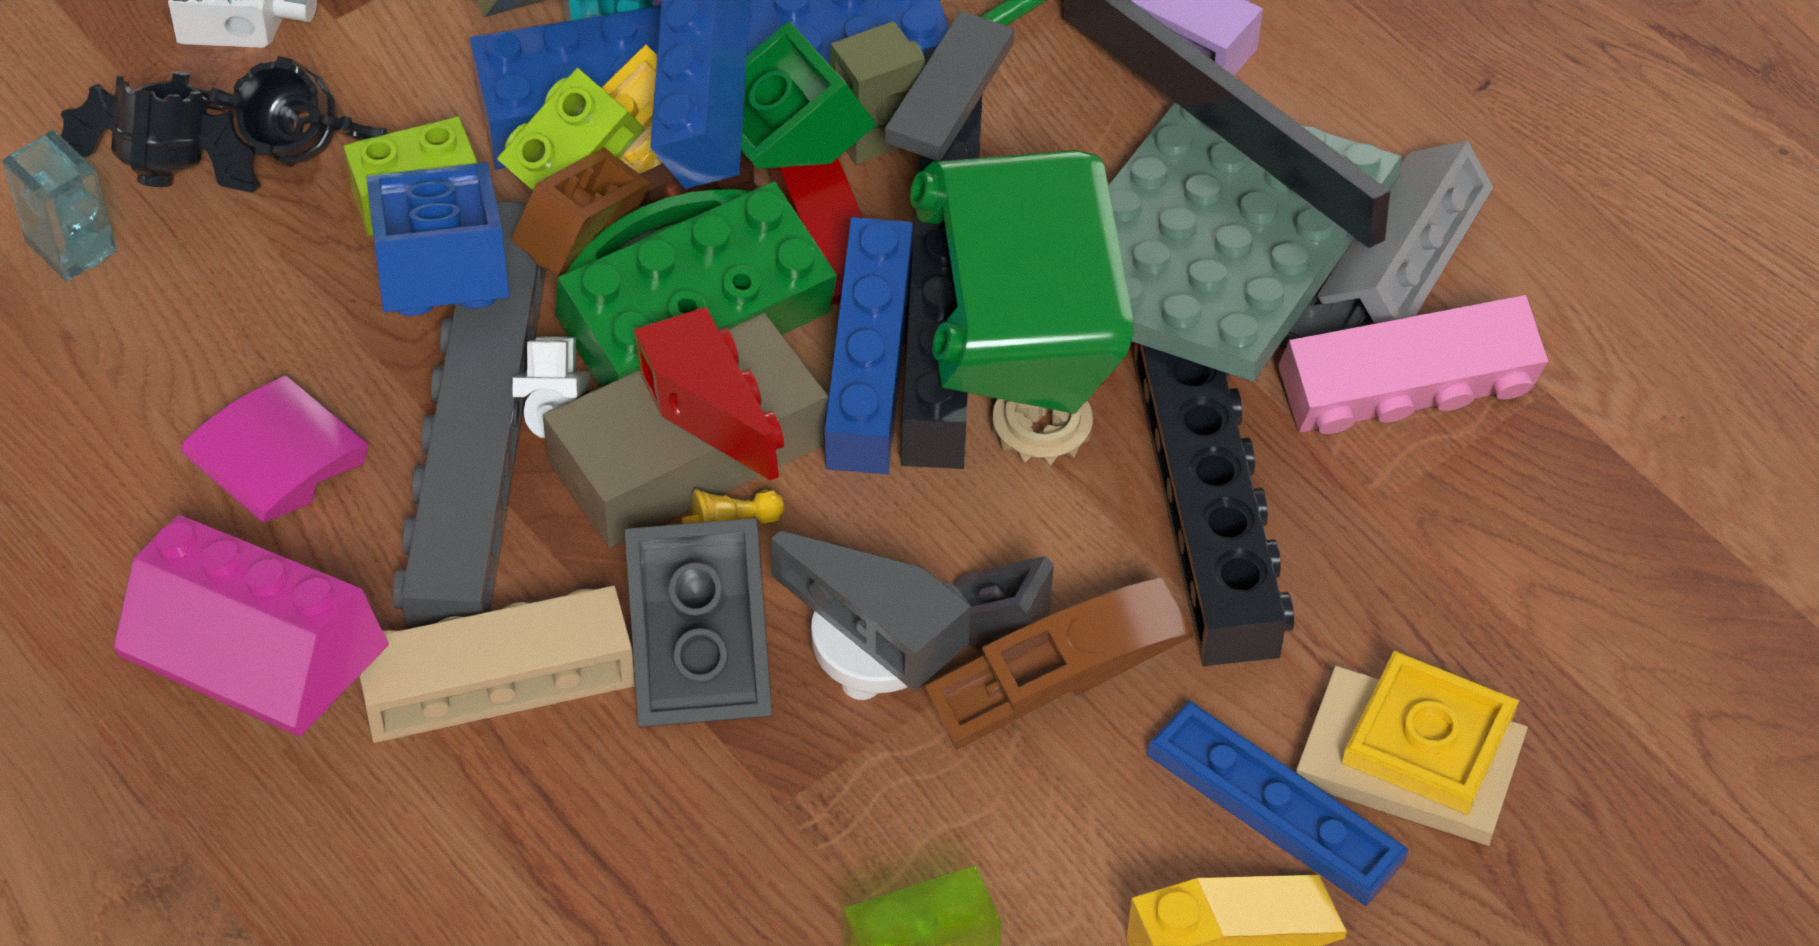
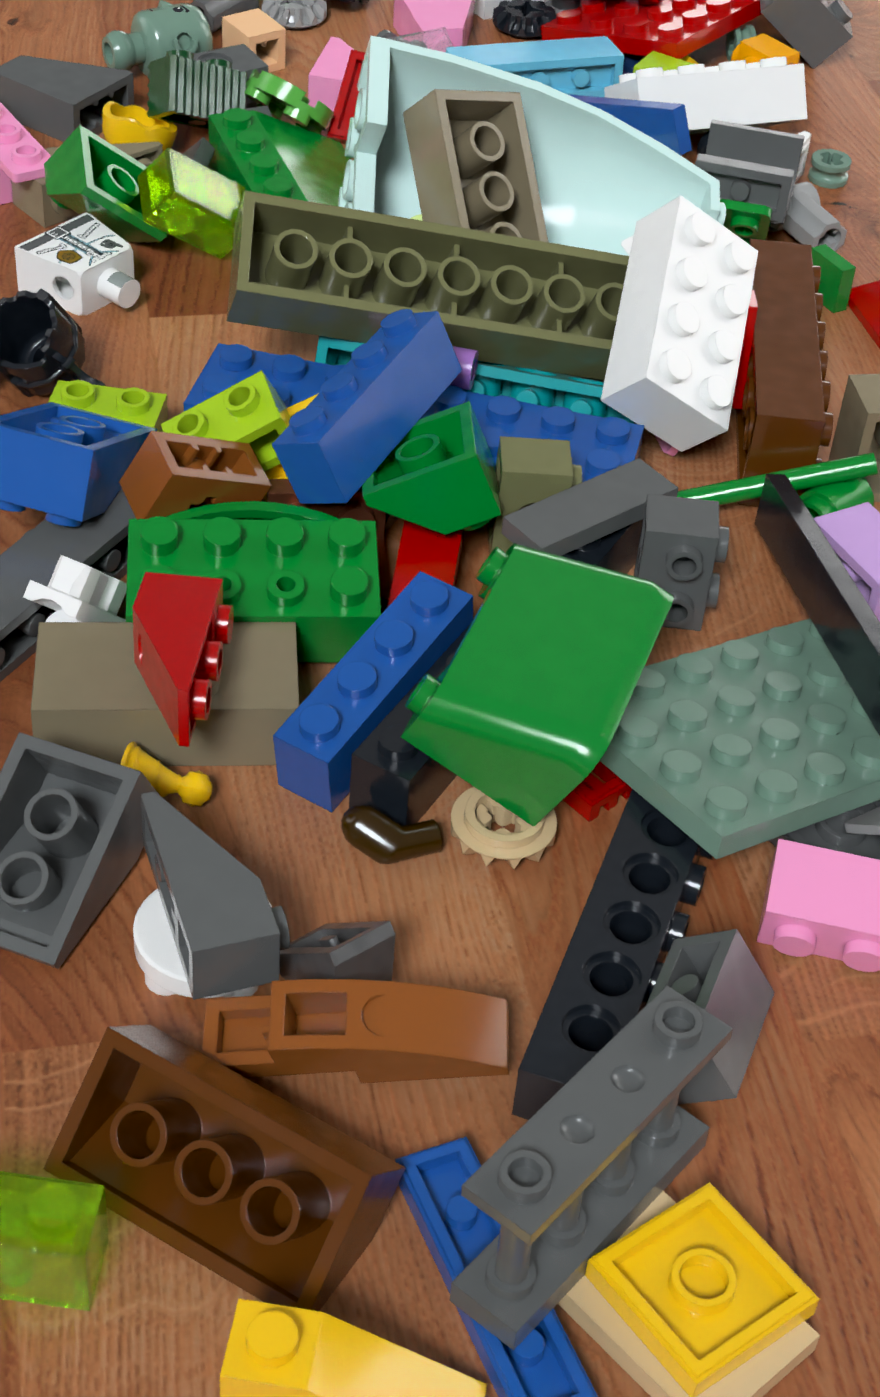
camera: 25 degrees right, 10 degrees down
none -> reddish brown slope [43,1025,406,1311]
none -> dark brown arm [341,805,442,864]
none -> dark grey fence [449,986,733,1351]
none -> dark grey brick [633,494,729,631]
none -> dark grey brick [646,929,775,1105]

